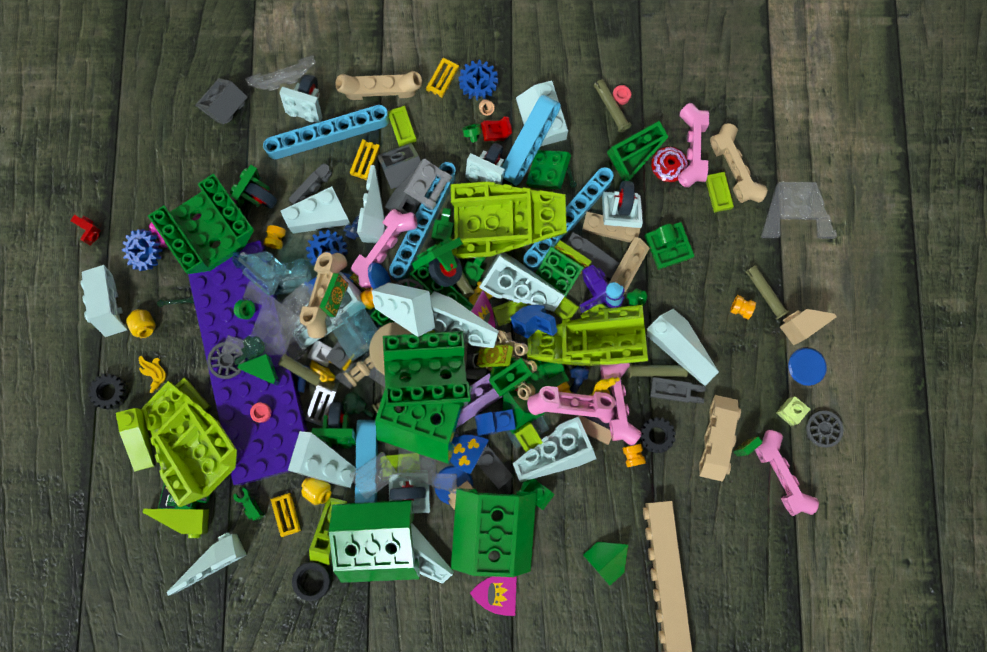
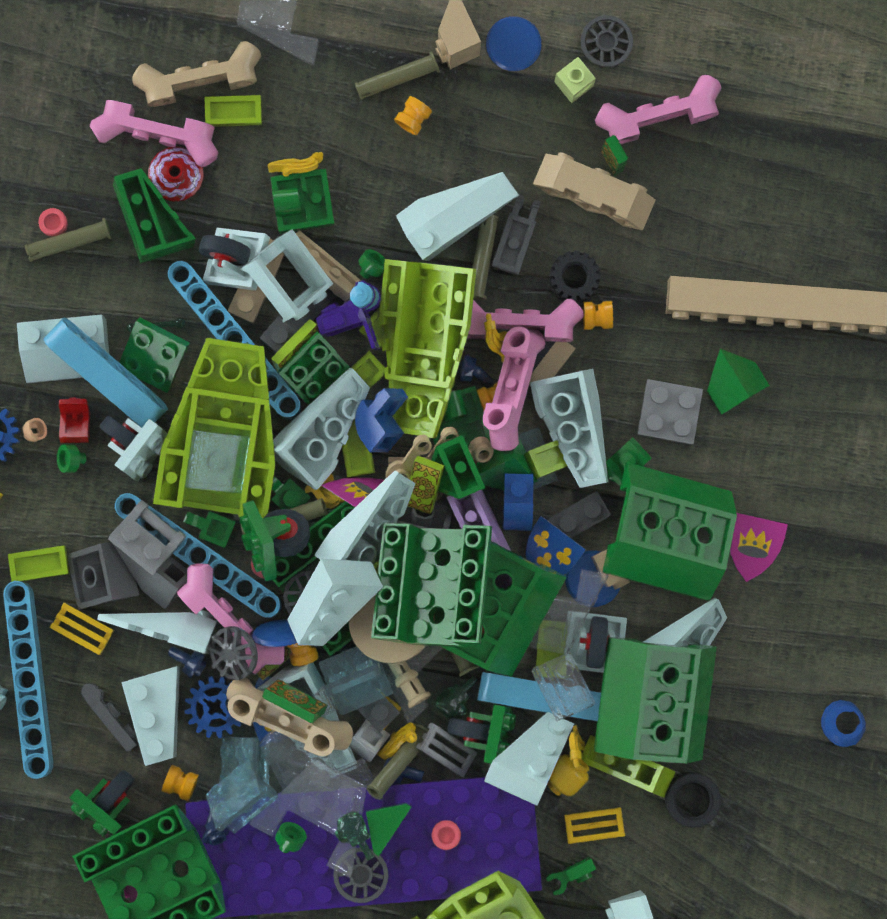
camera: 85 degrees left, 5 degrees up
none -> clear light blue tile [185,430,250,494]
none -> dark grey wheel [208,626,258,680]
none -> light aqua window [241,229,333,322]
none -> yellow piece [268,152,323,176]
none -> yellow piece [569,725,585,768]
none -> light grey plate [637,379,703,445]

